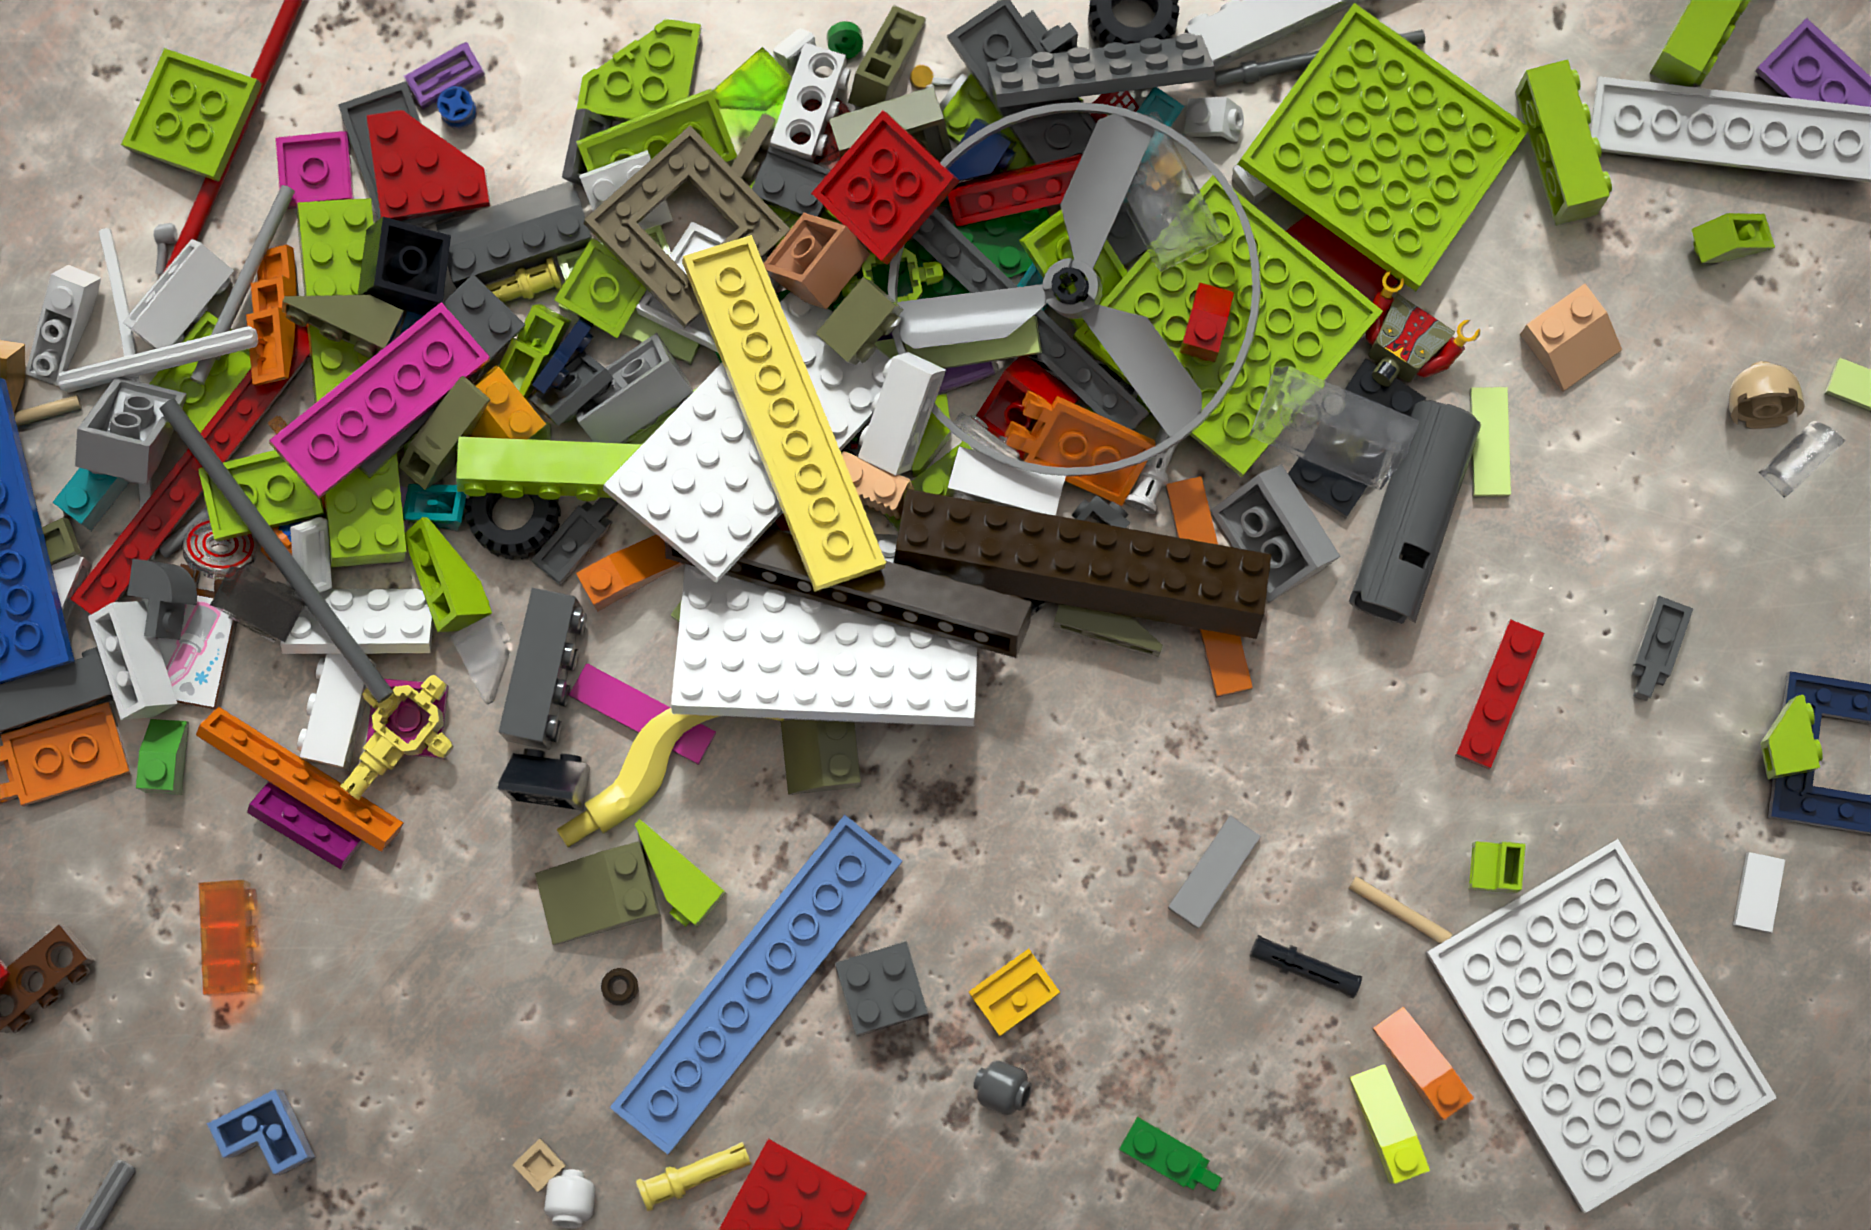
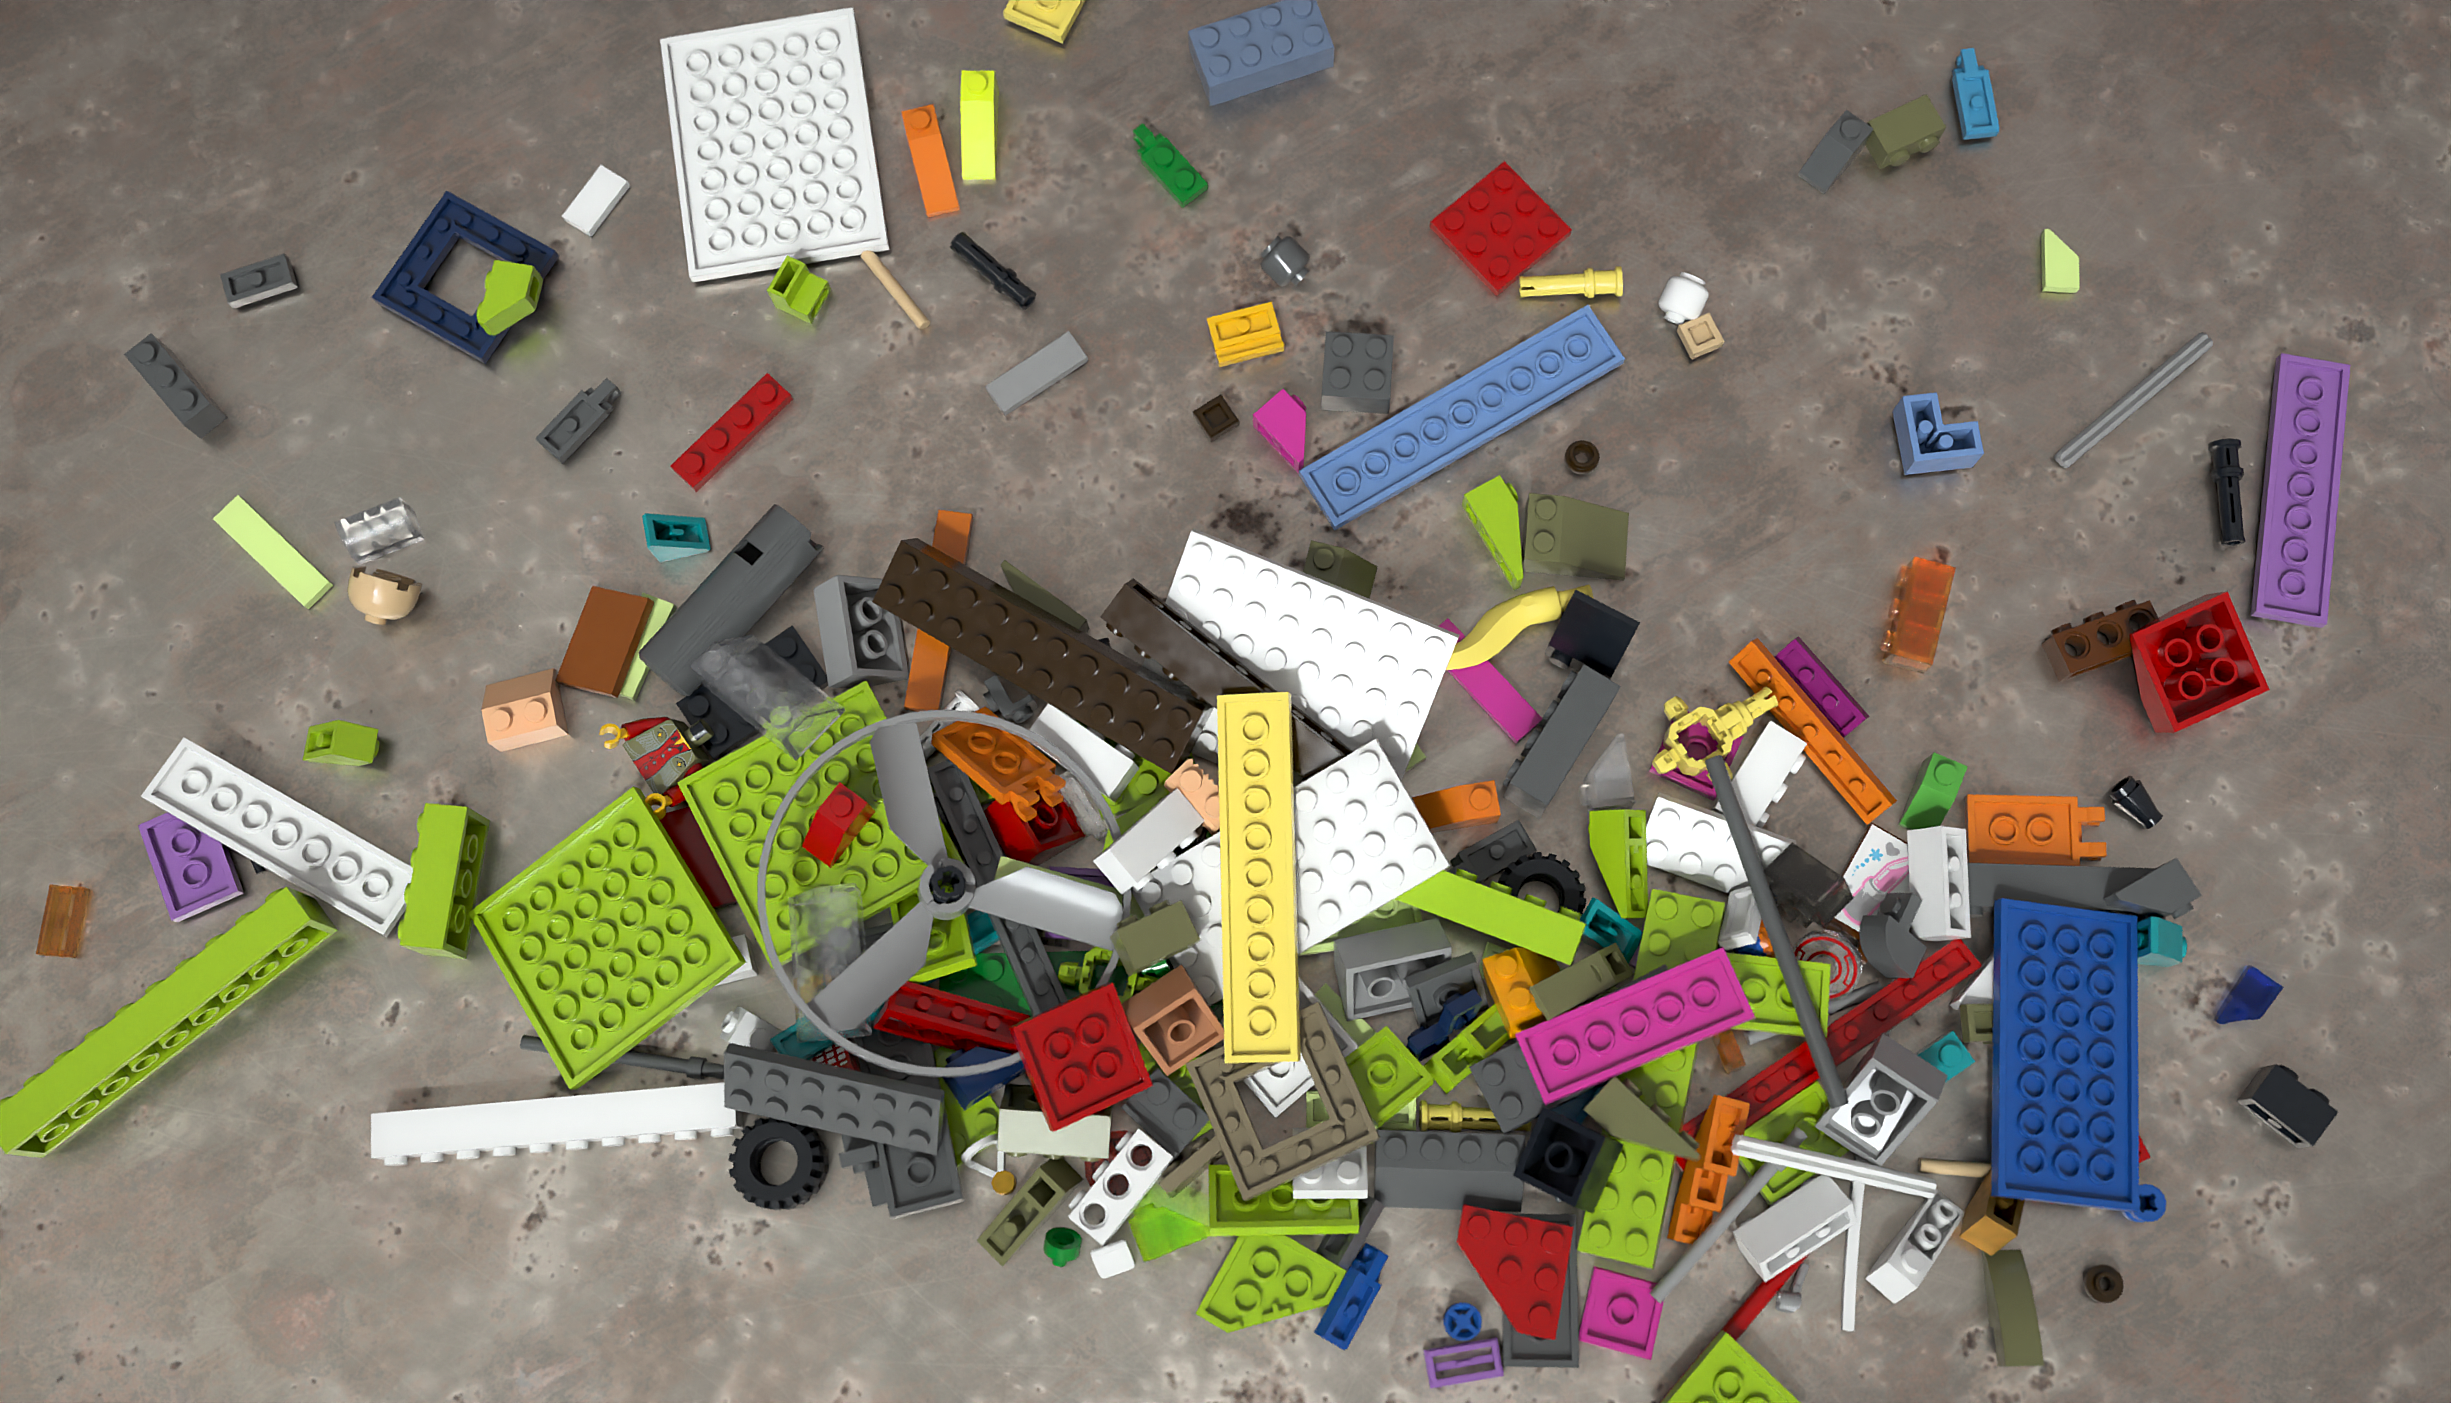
camera: 155 degrees left, 5 degrees down
none -> dark orange tile [555,586,655,698]
none -> teal slope [642,513,711,562]
none -> dark brown tile [1192,395,1239,442]
none -> dark pink slope [1253,389,1306,474]
none -> blue hinge [1314,1243,1389,1351]

